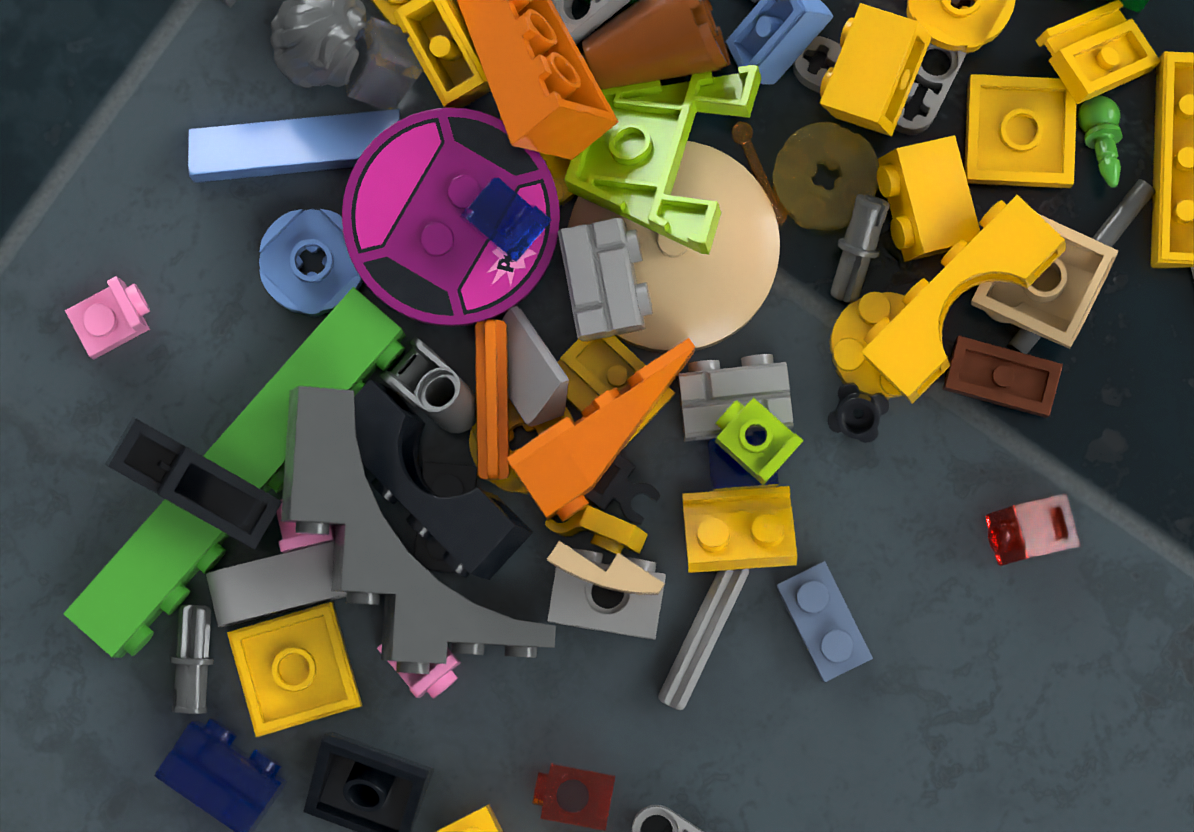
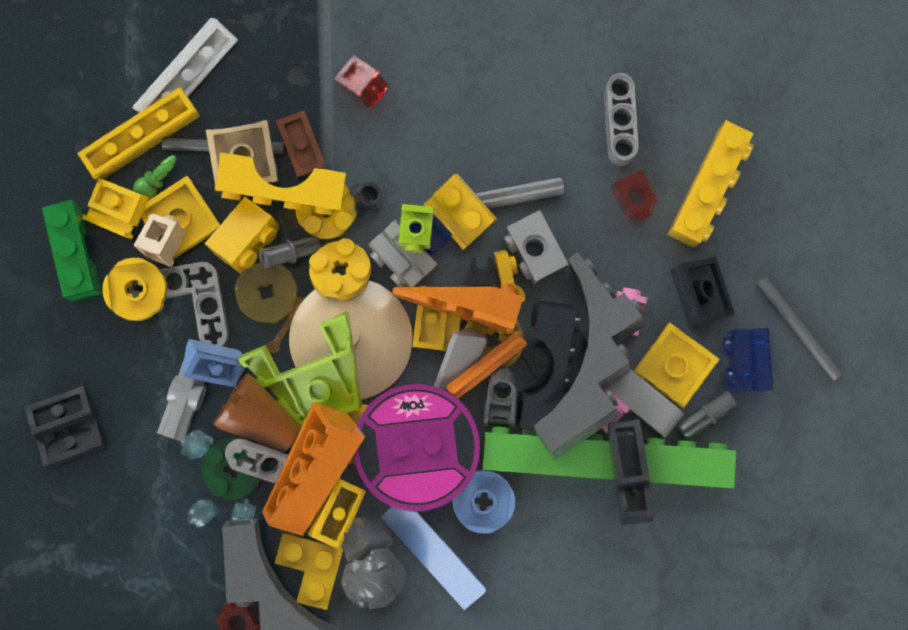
camera: 135 degrees left, 0 degrees up
bright pink bracket [65,276,150,360] -> none
clear blue panel [459,177,552,262] -> none
tan slope [547,541,665,595] -> none
light grey brick [558,218,653,342] -> none
sand blue plate [775,561,873,683] -> none
yellow brick [820,3,932,137] -> none
none -> tan brick [134,213,186,267]
none -> yellow plate [309,238,372,301]

